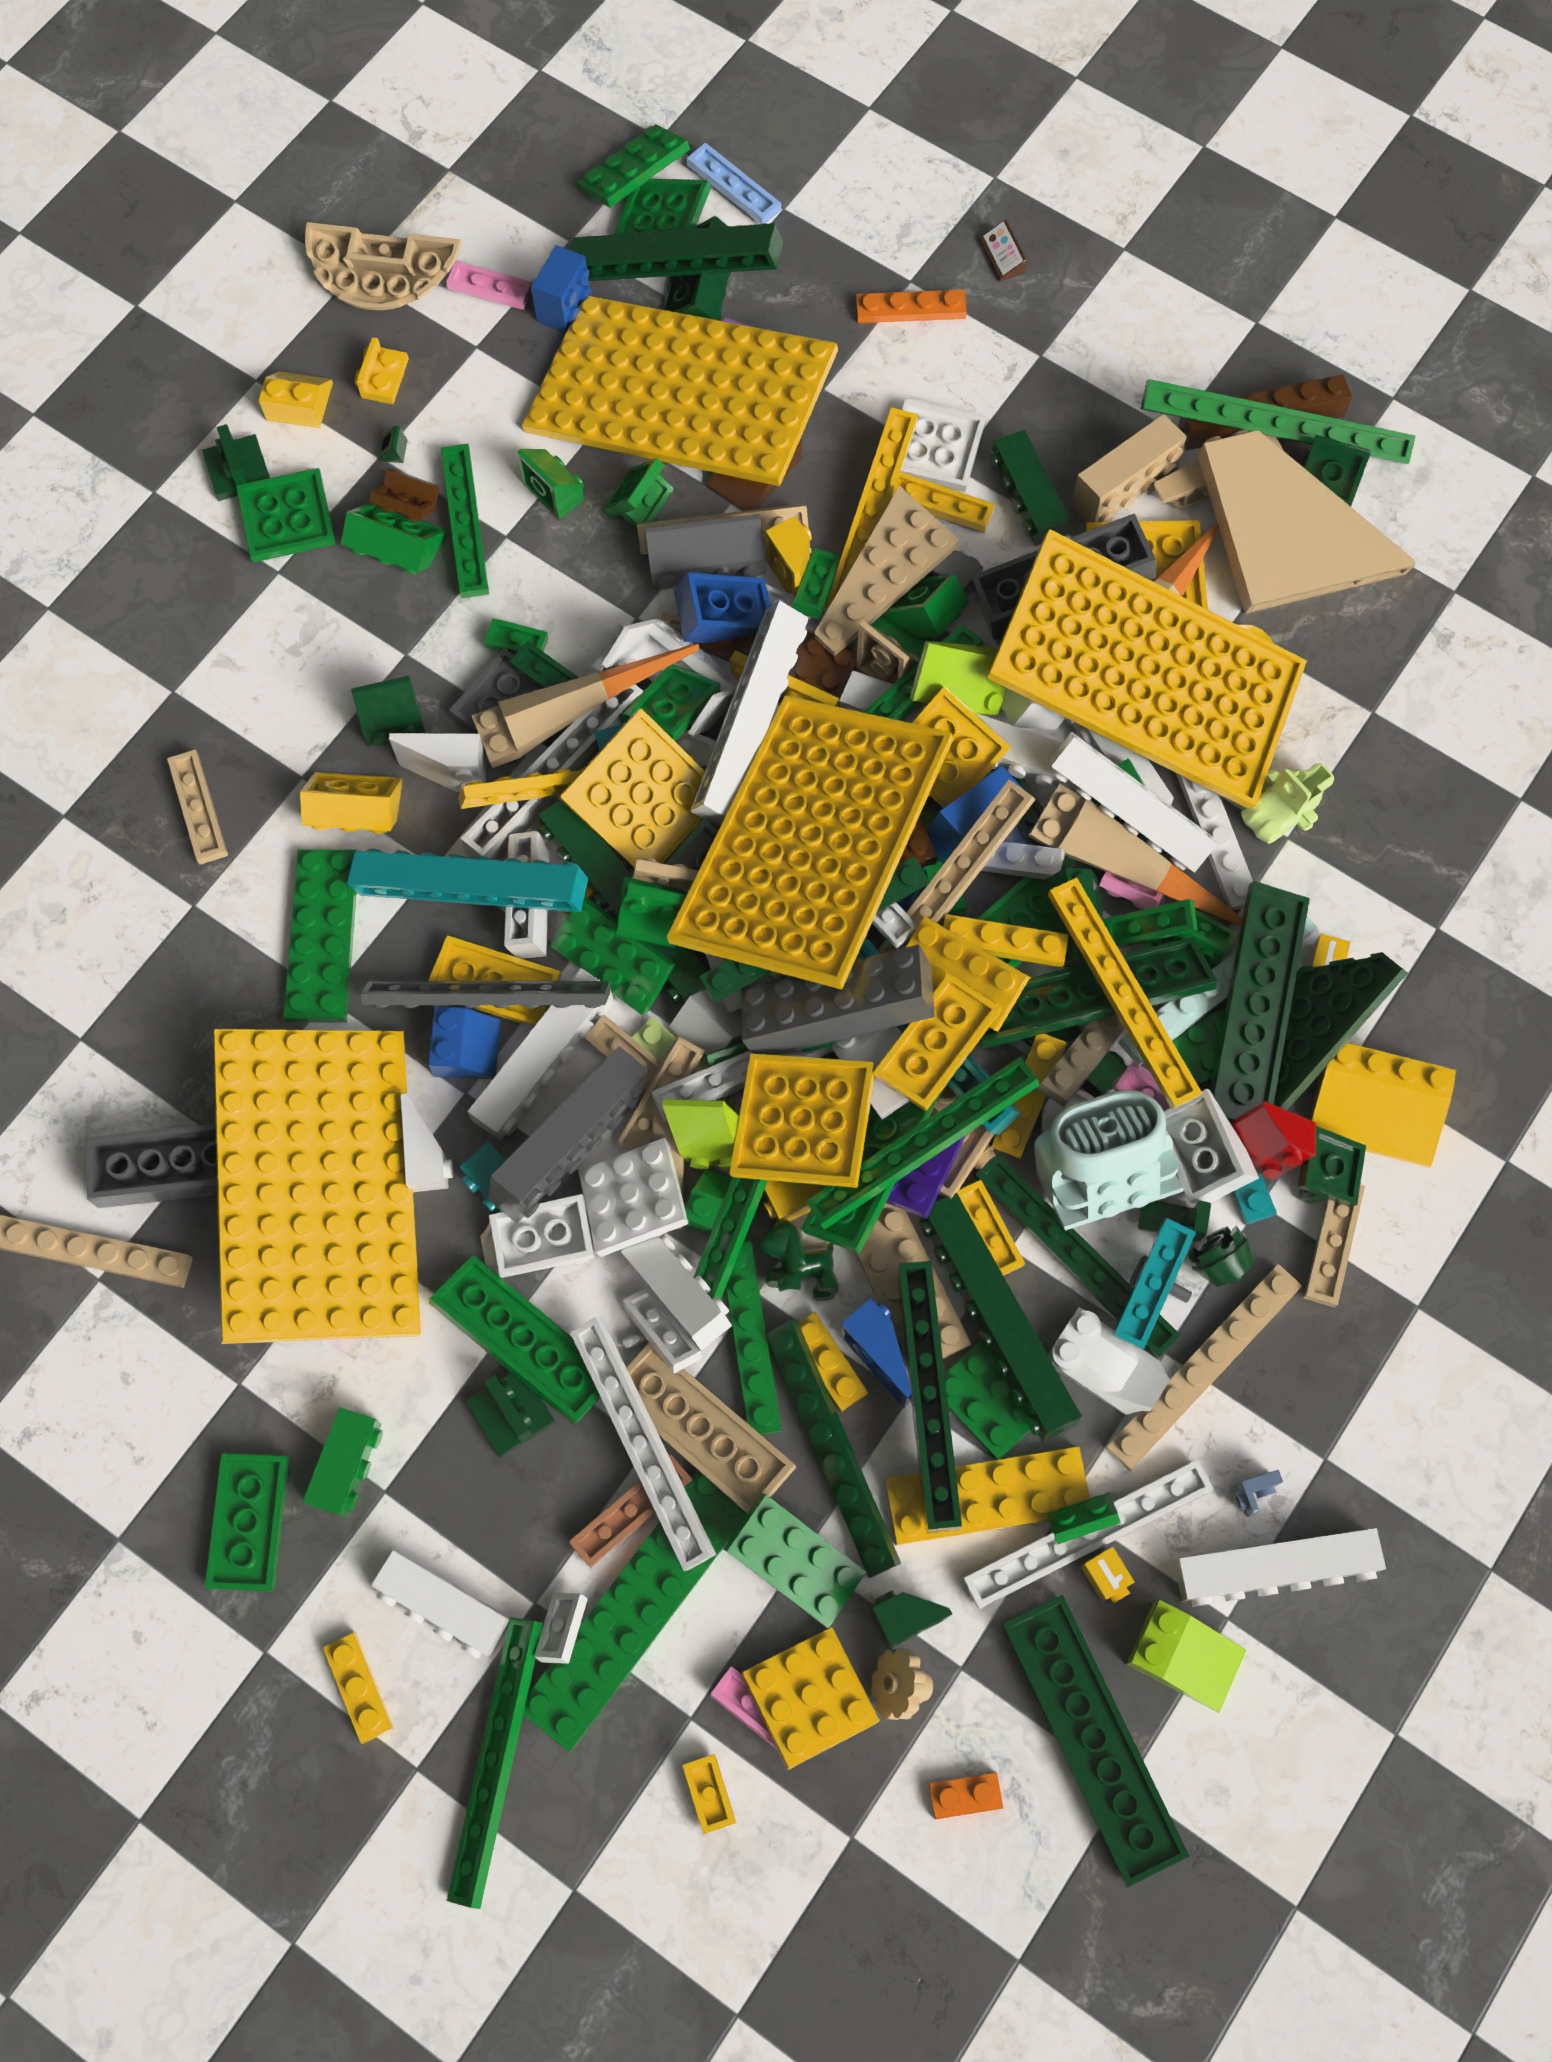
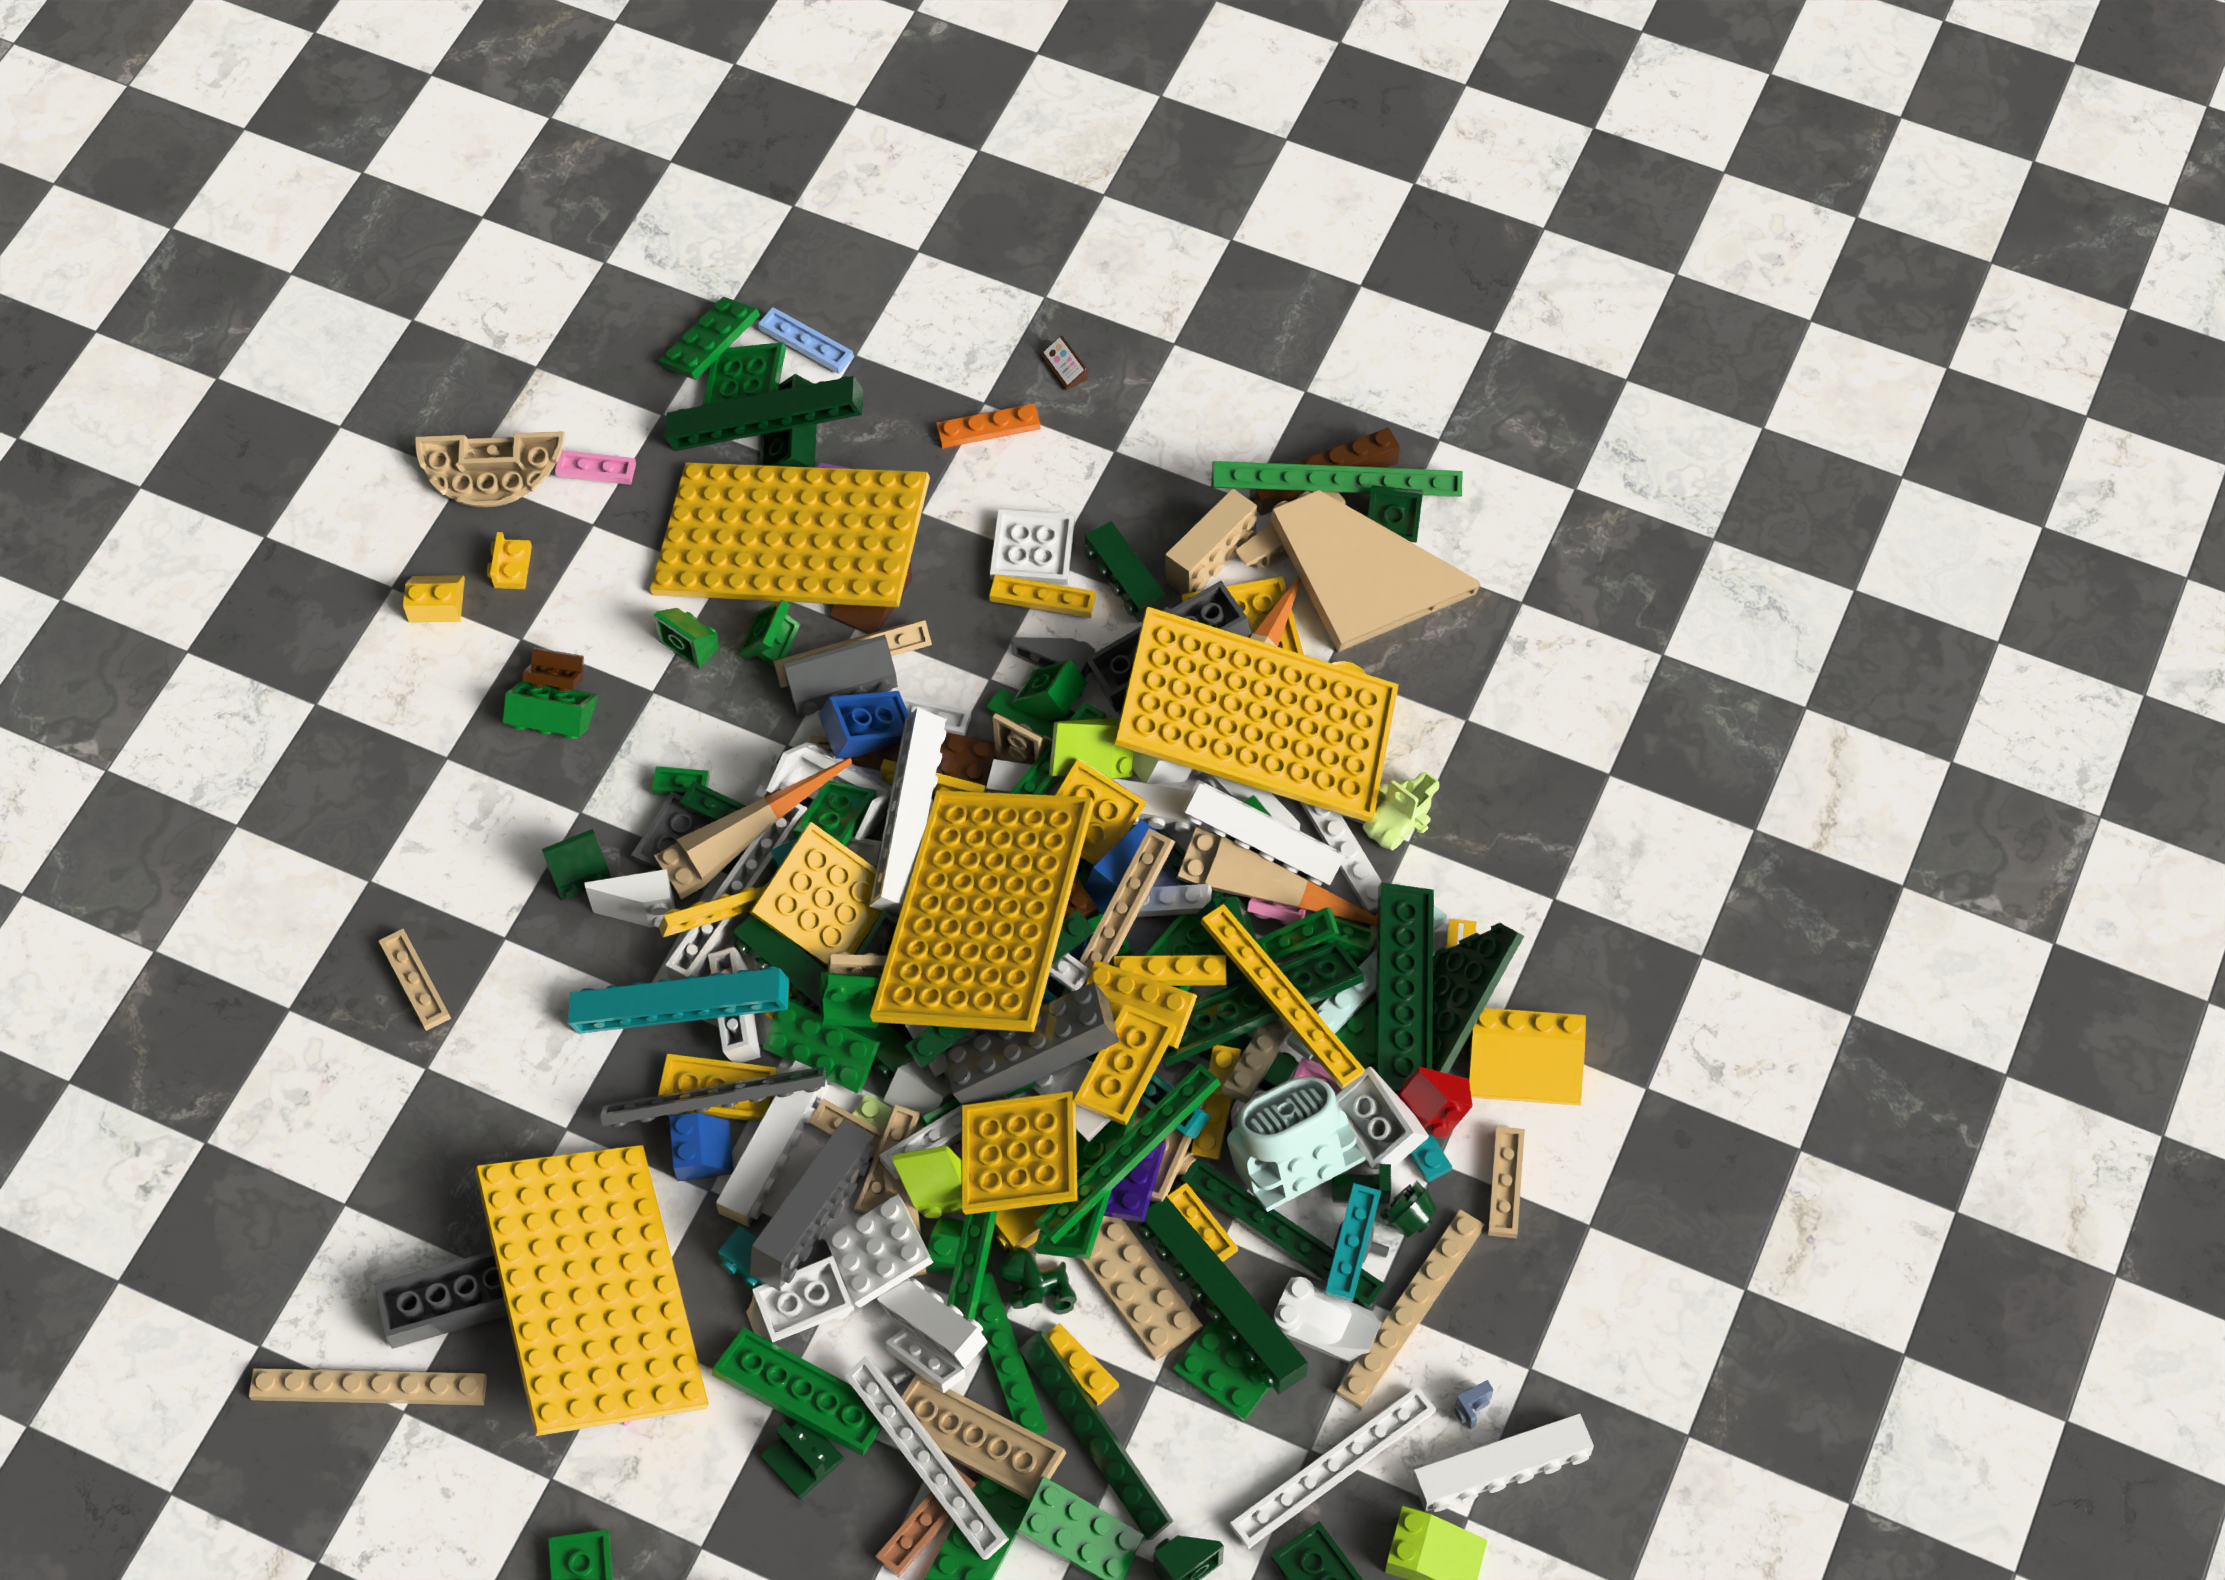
camera: 10 degrees left, 10 degrees down
dark green bracket [202,424,270,501] -> none
green plate [236,468,336,563] -> none
green plate [284,850,358,1023] -> none
yellow slope [300,772,402,834] -> none
green brick [302,1407,383,1519] -> none
dark green slope [378,425,408,463] -> none
white slope [401,1093,453,1192] -> none
green plate [441,444,490,599] -> none
blue brick [531,245,591,333] -> none
yellow slope [765,516,812,596] -> none
green plate [792,548,841,619] -> none
tan wing [814,486,960,657] -> none
yellow plate [825,407,918,609] -> none
blue slope [839,1298,912,1408] -> none
yellow plate [885,1447,1090,1546] -> none
dark green brick [897,1261,962,1534] -> none
green plate [1047,1492,1121,1545] -> none
yellow brick [1081,1547,1135,1604] -> none
dark green bracket [1298,1126,1367,1207] -> none

